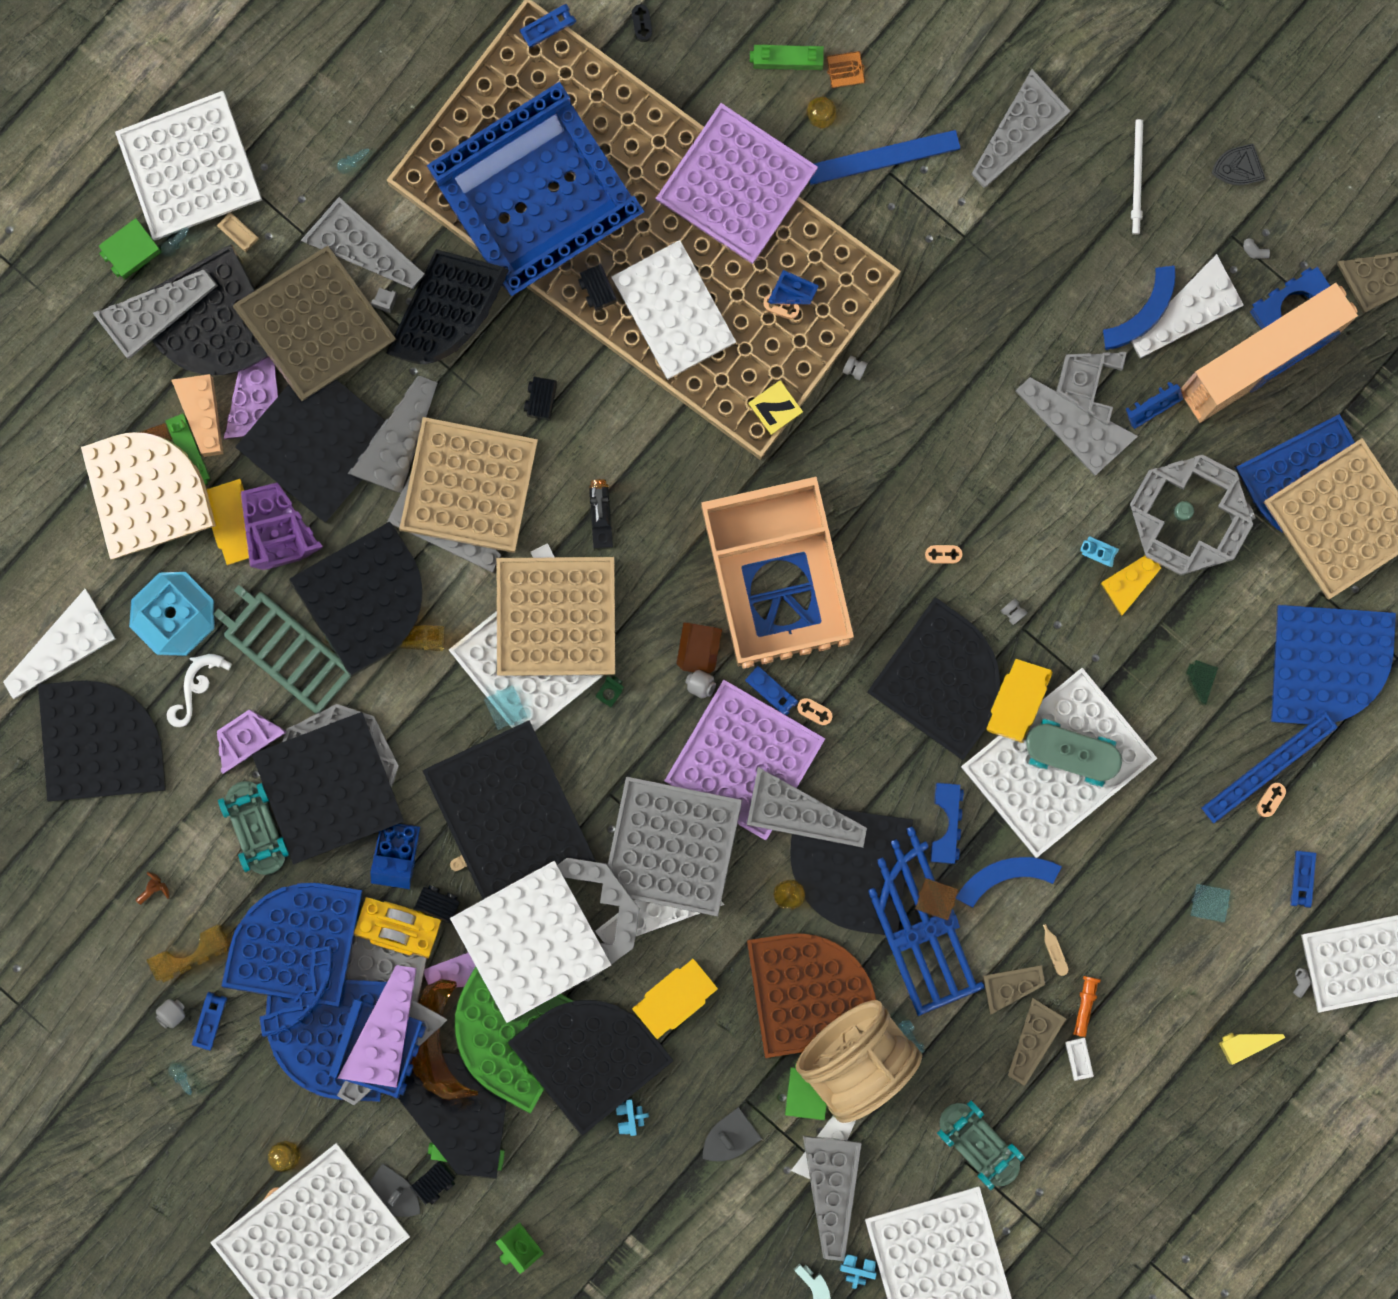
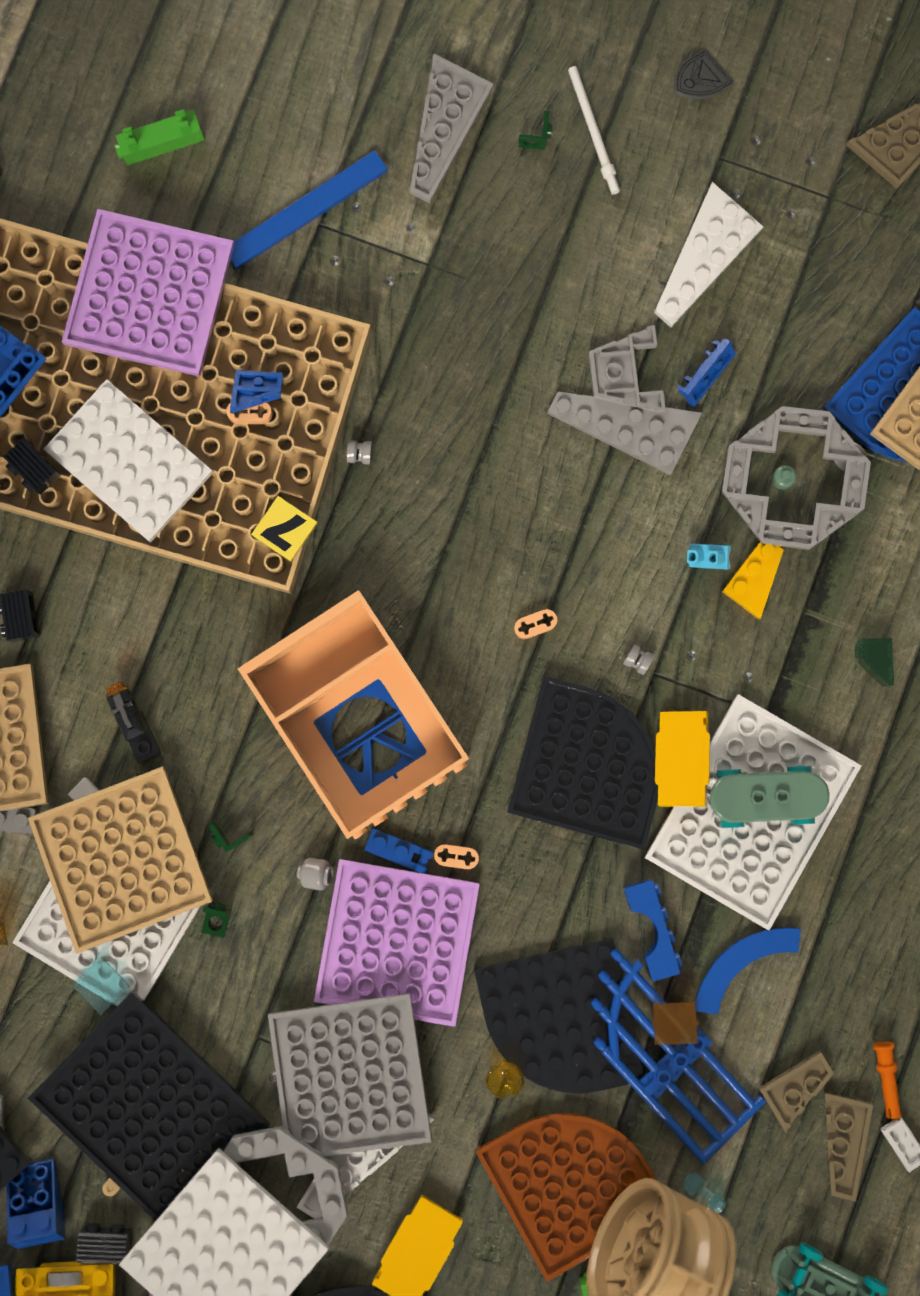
camera: 20 degrees left, 0 degrees up
reddish brown slope [676,623,722,674] -> none
light grey wing [747,767,867,848] -> none
clear yellow hair [807,97,837,129] -> none
clear orange piece [827,51,865,88] -> none
tan piece [1043,924,1068,976] -> none
blue tile [1103,265,1175,350] -> none
light nougat panel [1181,283,1358,423] -> none
light grey arm [1243,238,1270,259] -> none
blue arch [1250,267,1330,330] -> none
none -> dark green bracket [209,822,253,852]
none -> dark green bracket [518,111,553,150]

